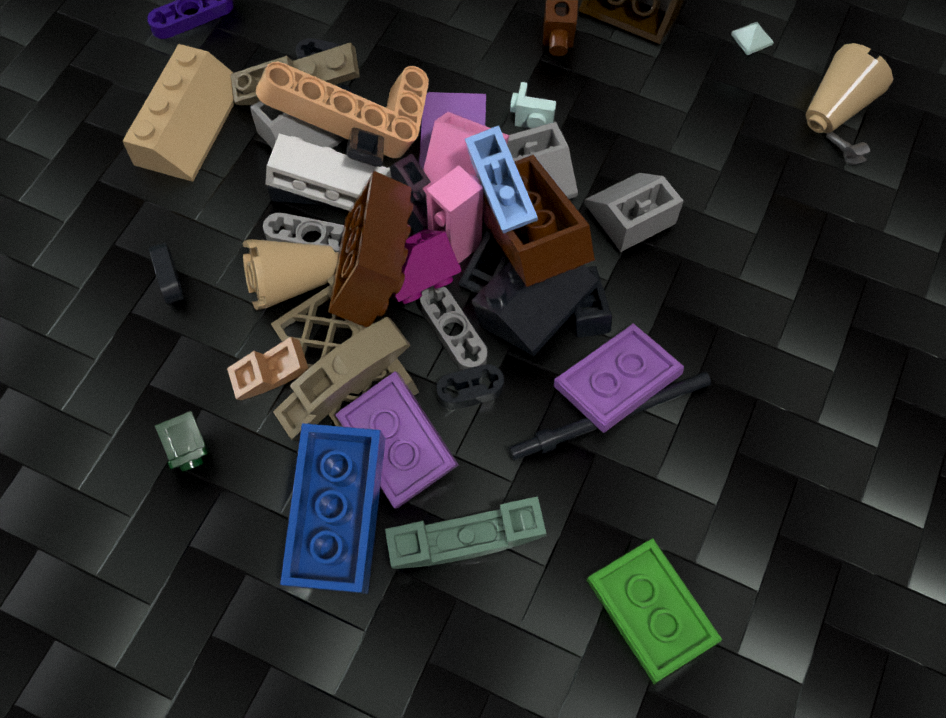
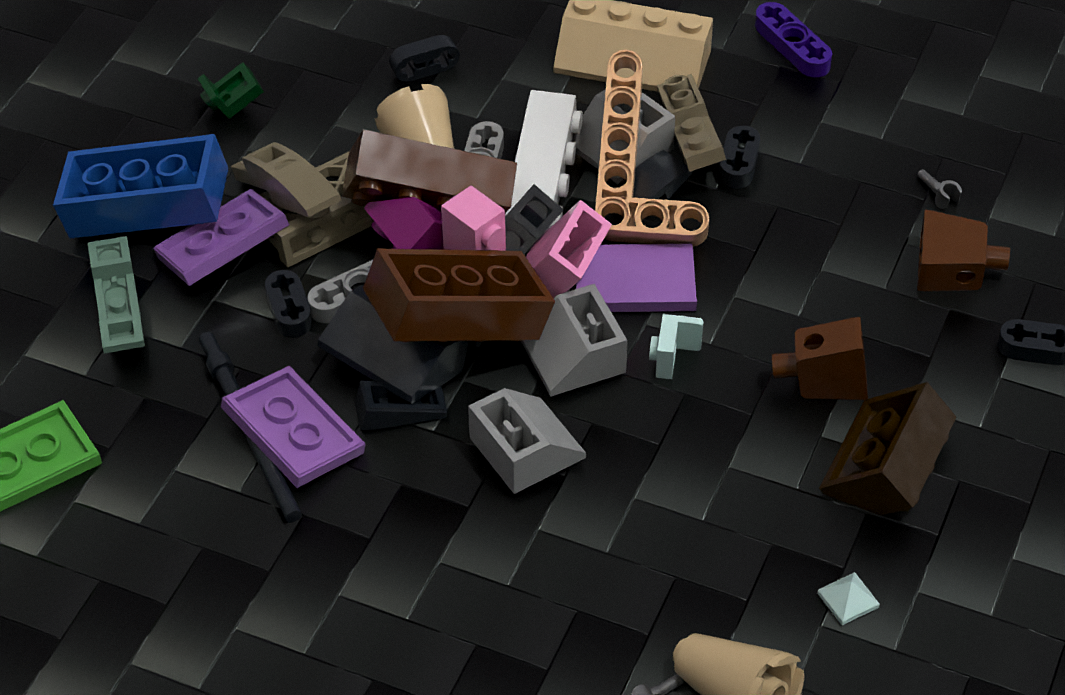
camera: 90 degrees right, 15 degrees down
medium nougat slope [227,337,309,400] -> none
black slope [346,127,384,167] -> none
light blue slope [465,126,538,234] -> none

